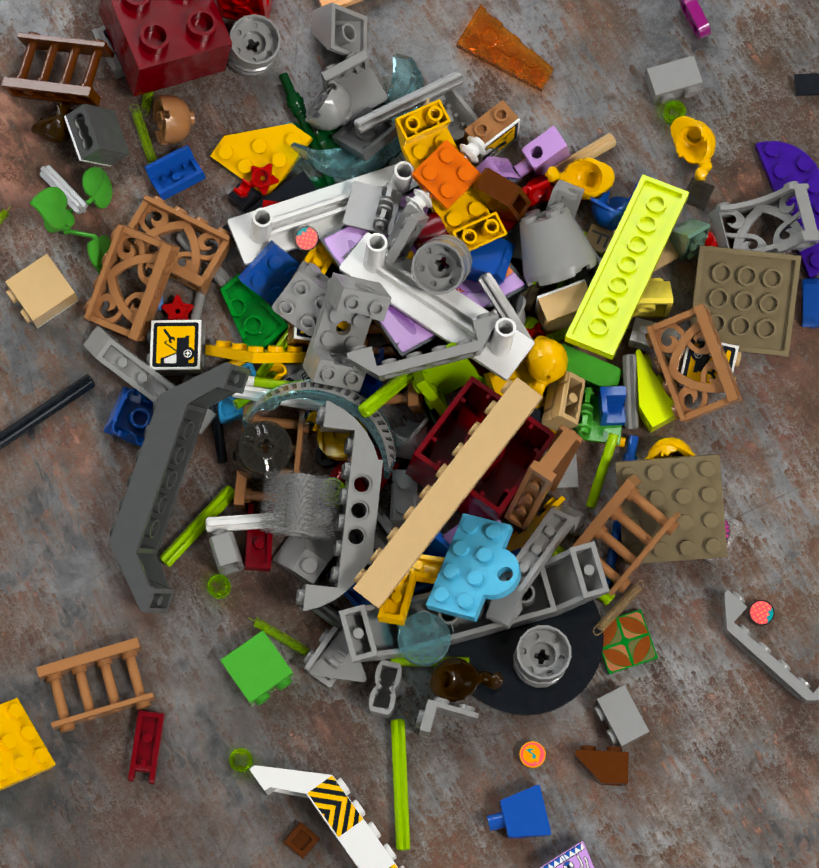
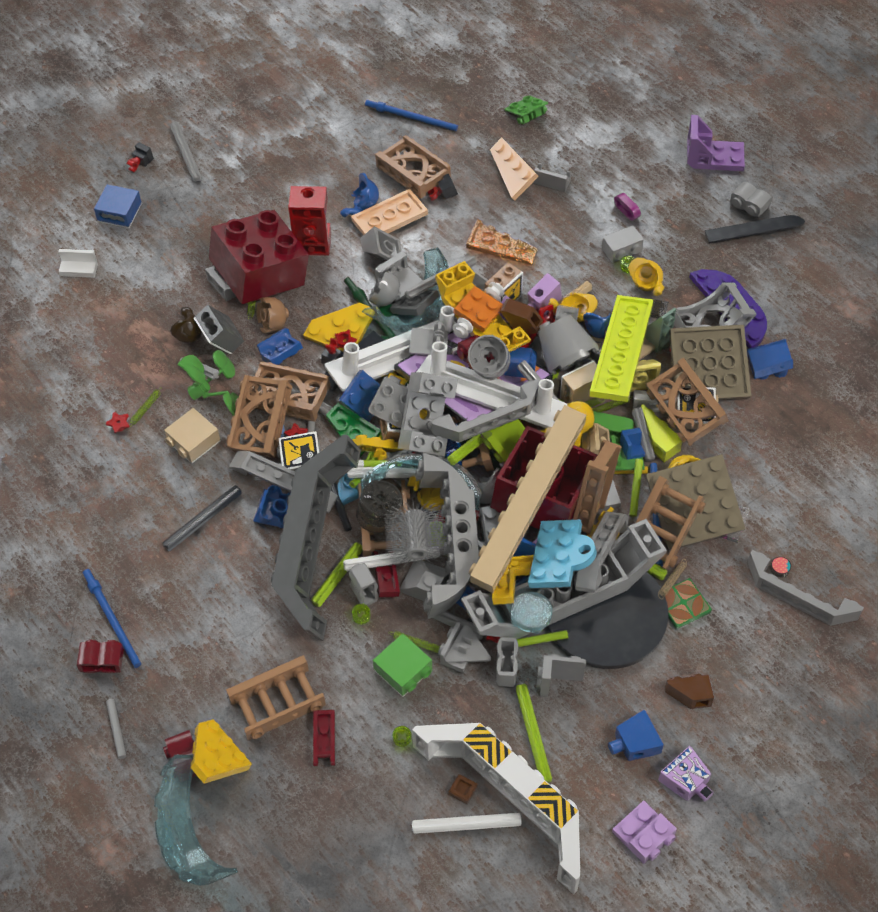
camera: 10 degrees left, 20 degrees down
reddish brown fence [1,32,115,107] -> none
lime piece [130,104,157,164] -> none
light grey wheel [228,14,281,77] -> none
tile [292,225,319,251] -> none
light grey bracket [385,204,430,263] -> none
dark brown piece [430,657,504,702] -> none
light grey wheel [513,625,572,688] -> none
light orange tile [519,741,546,769] -> none
light grey brick [594,685,650,747] -> none

